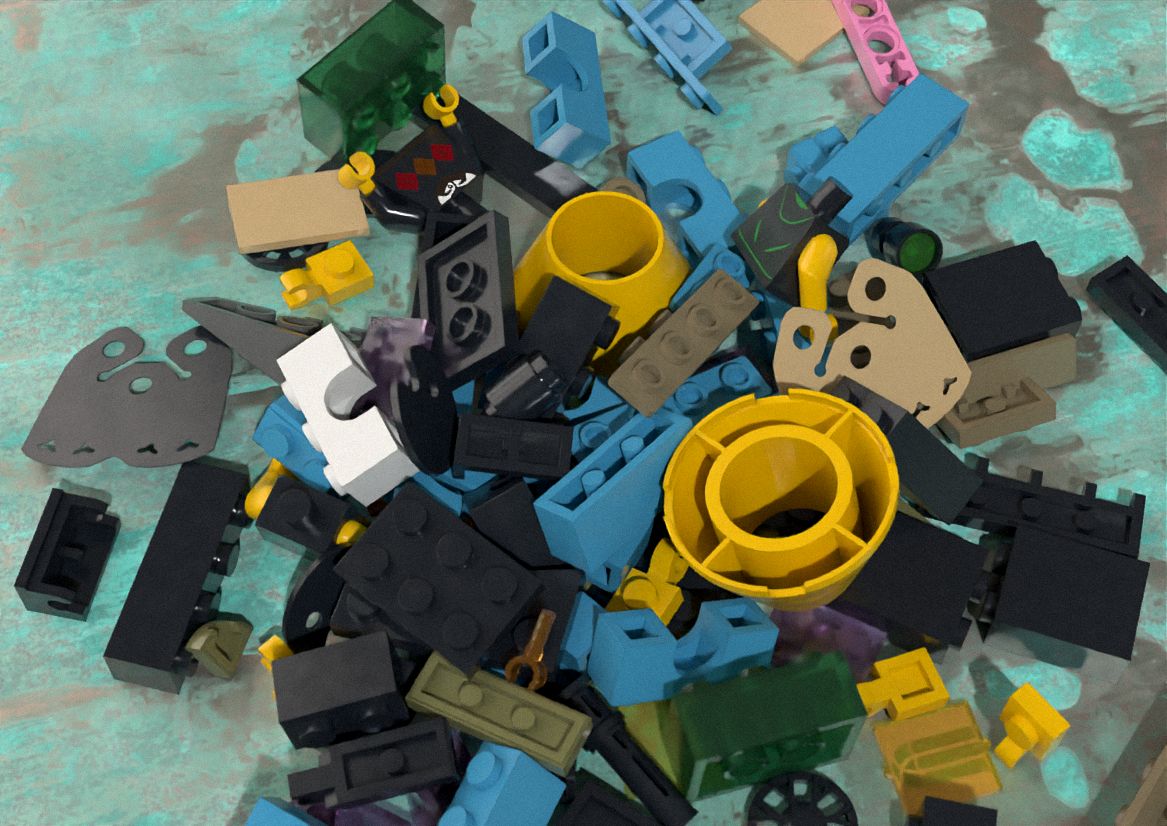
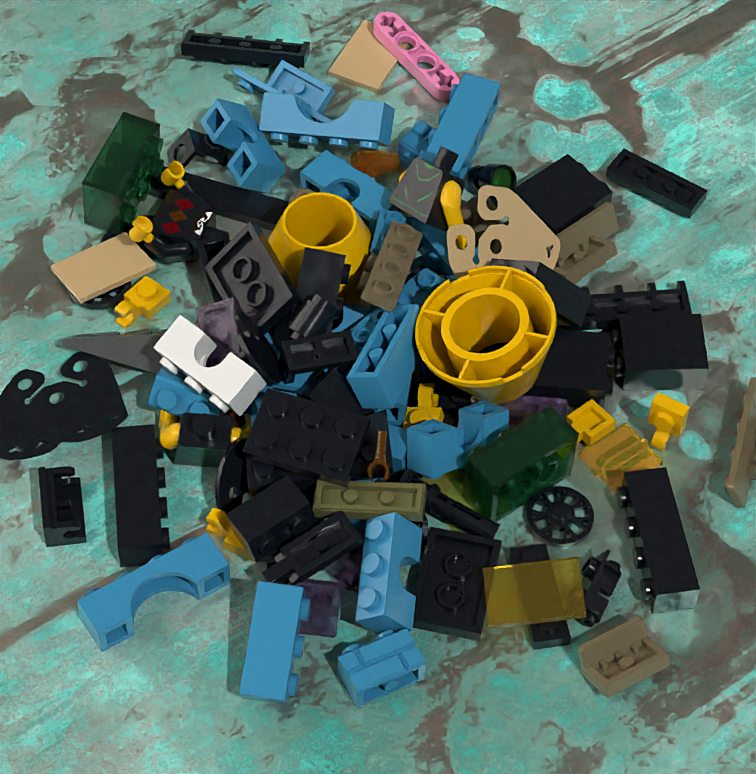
camera: 20 degrees left, 5 degrees down
olive tile [185,619,253,678] -> none
none -> dark azure arch [77,532,231,652]
none -> black bracket [167,128,228,168]
none -> dark azure arch [259,92,395,151]
none -> clear orange cone [351,149,400,178]

